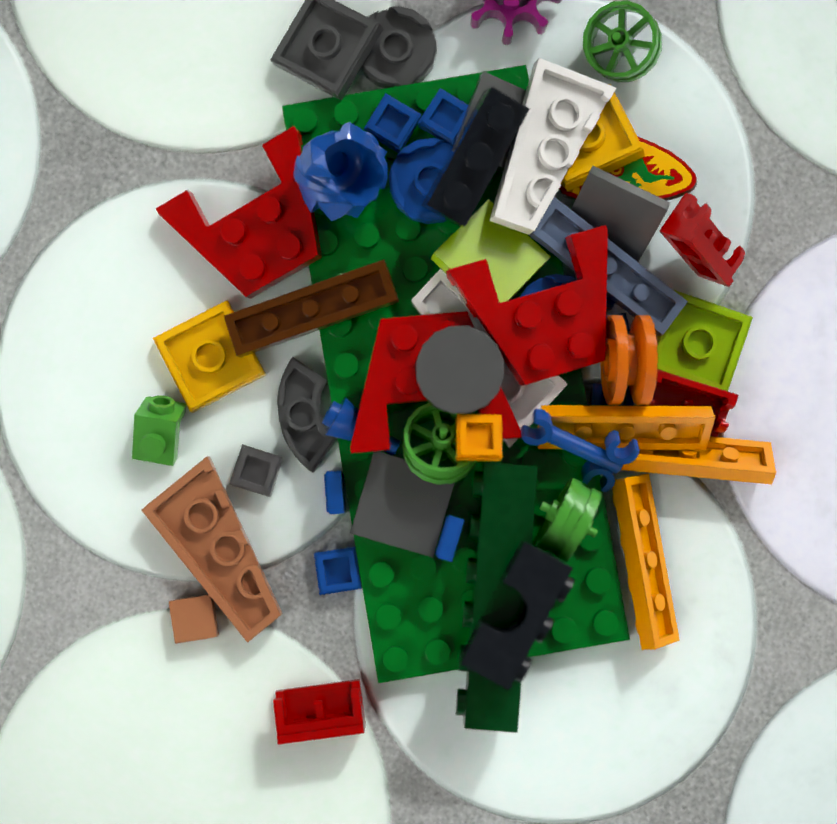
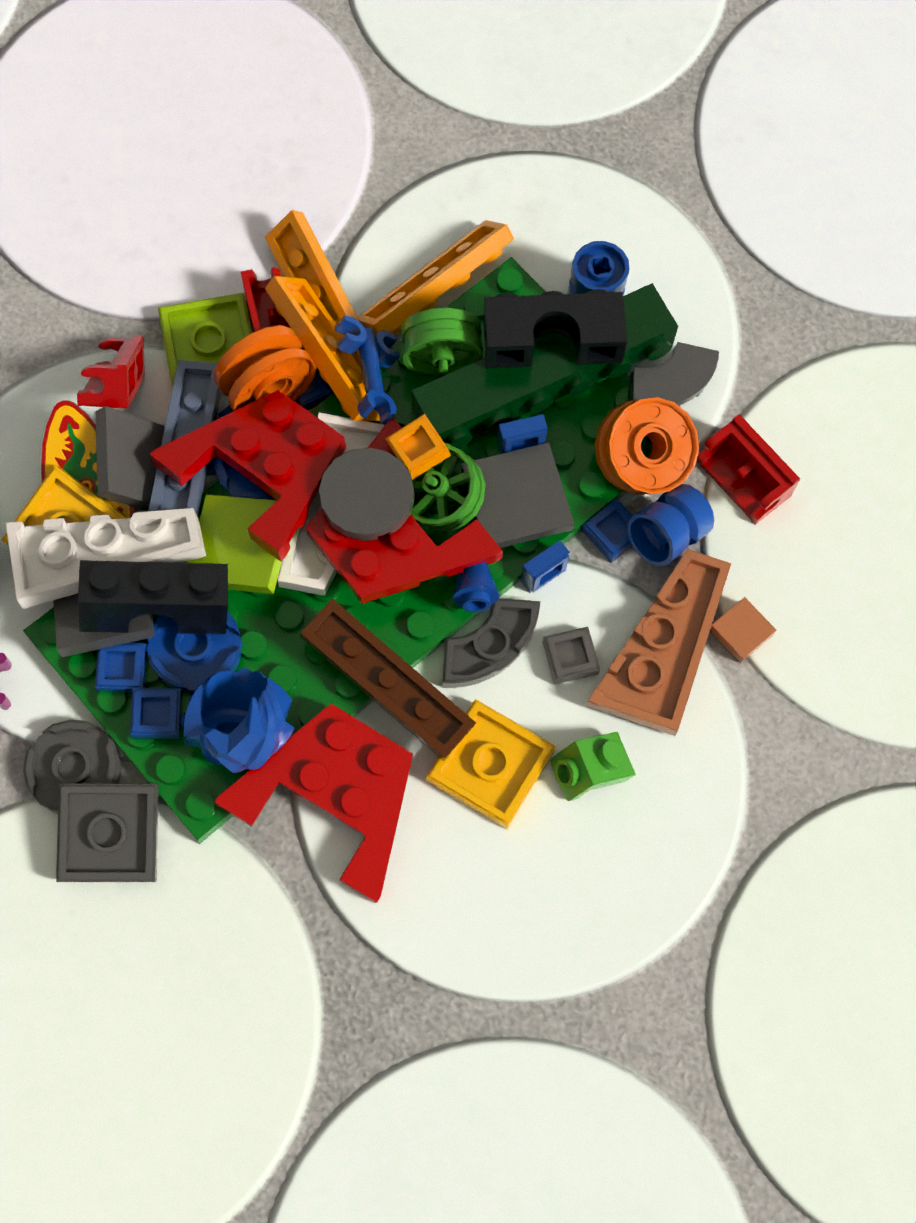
camera: 125 degrees left, 15 degrees down
none -> blue wheel [568,241,630,296]
none -> orange wheel [595,397,699,495]
none -> blue wheel [627,484,714,566]
none -> dark grey tile [629,342,719,406]

